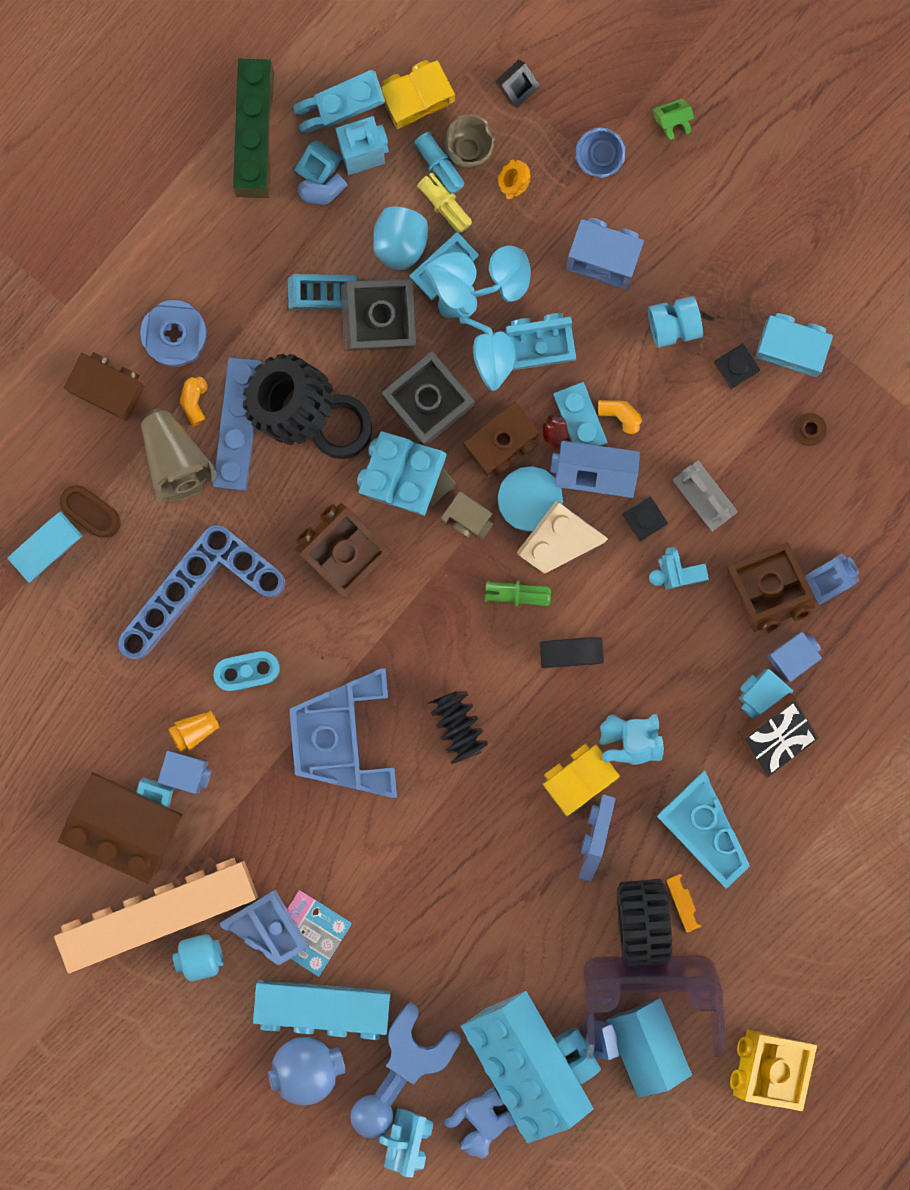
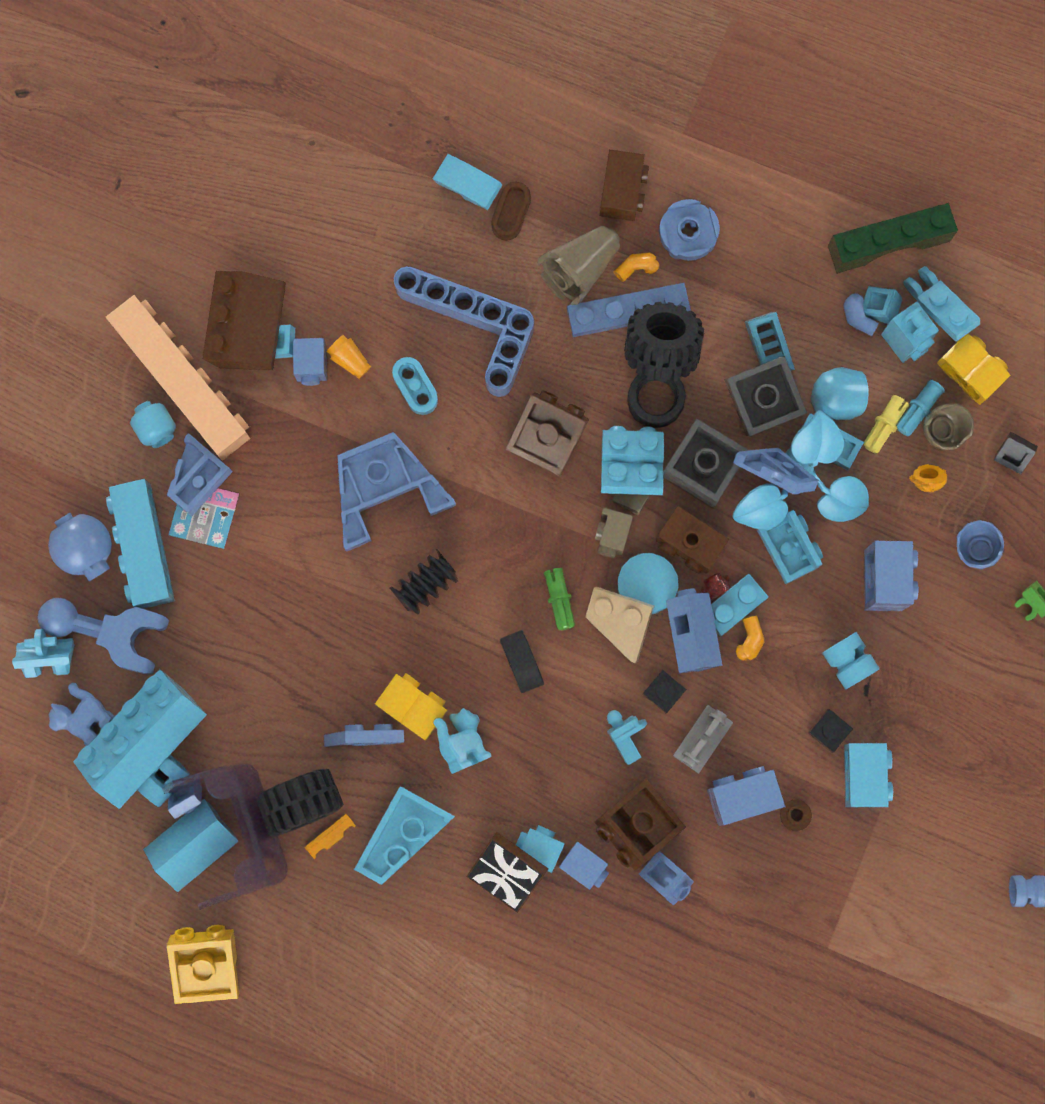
camera: 75 degrees right, 5 degrees down
none -> medium blue brick [707,766,785,826]
none -> medium blue wing [733,448,819,494]

